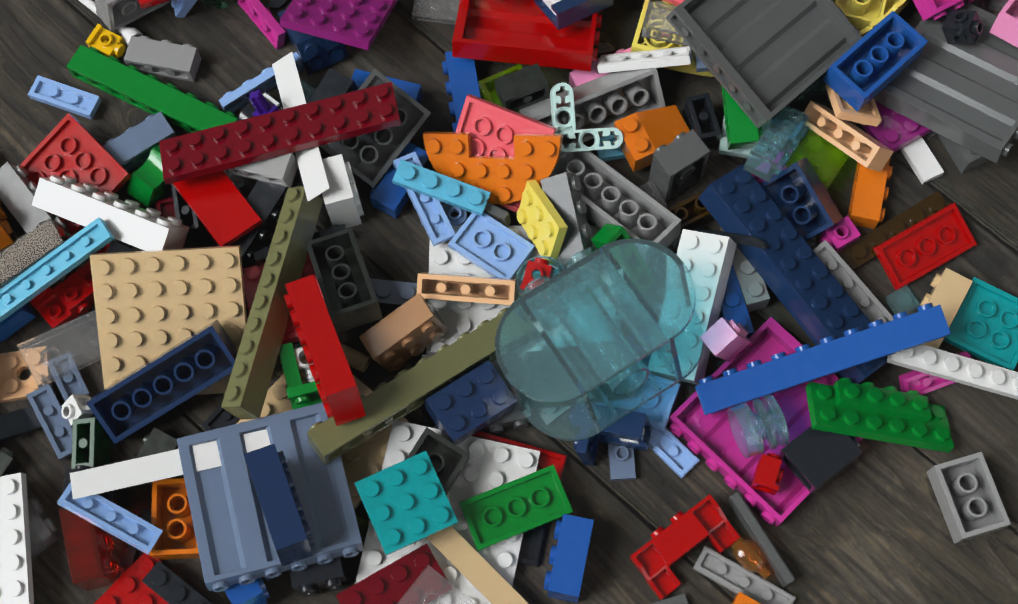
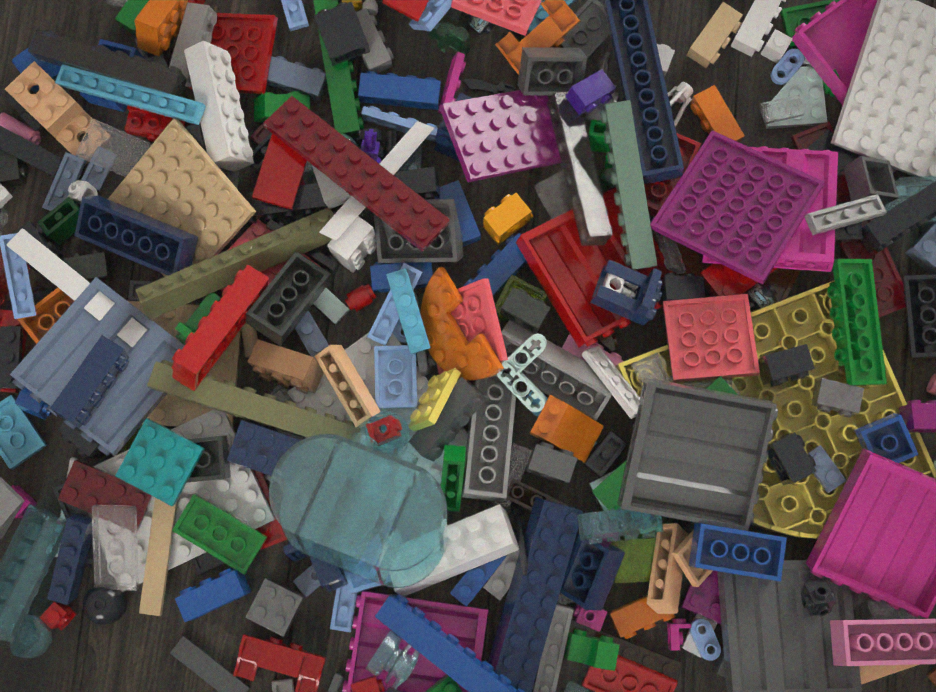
camera: 50 degrees right, 10 degrees up
brick [700,317,751,362] -> none
none -> flat silver brick [245,578,305,637]
none -> black brick [314,1,370,66]
none -> light aqua tile [314,288,349,325]
none -> red brick [345,284,377,312]
none -> blue brick [358,71,441,110]
none -> light orange brick [483,193,533,245]
none -> green brick [563,629,620,671]
none -> dark pink bracket [667,618,692,650]
none -> light blue plate [689,618,721,661]

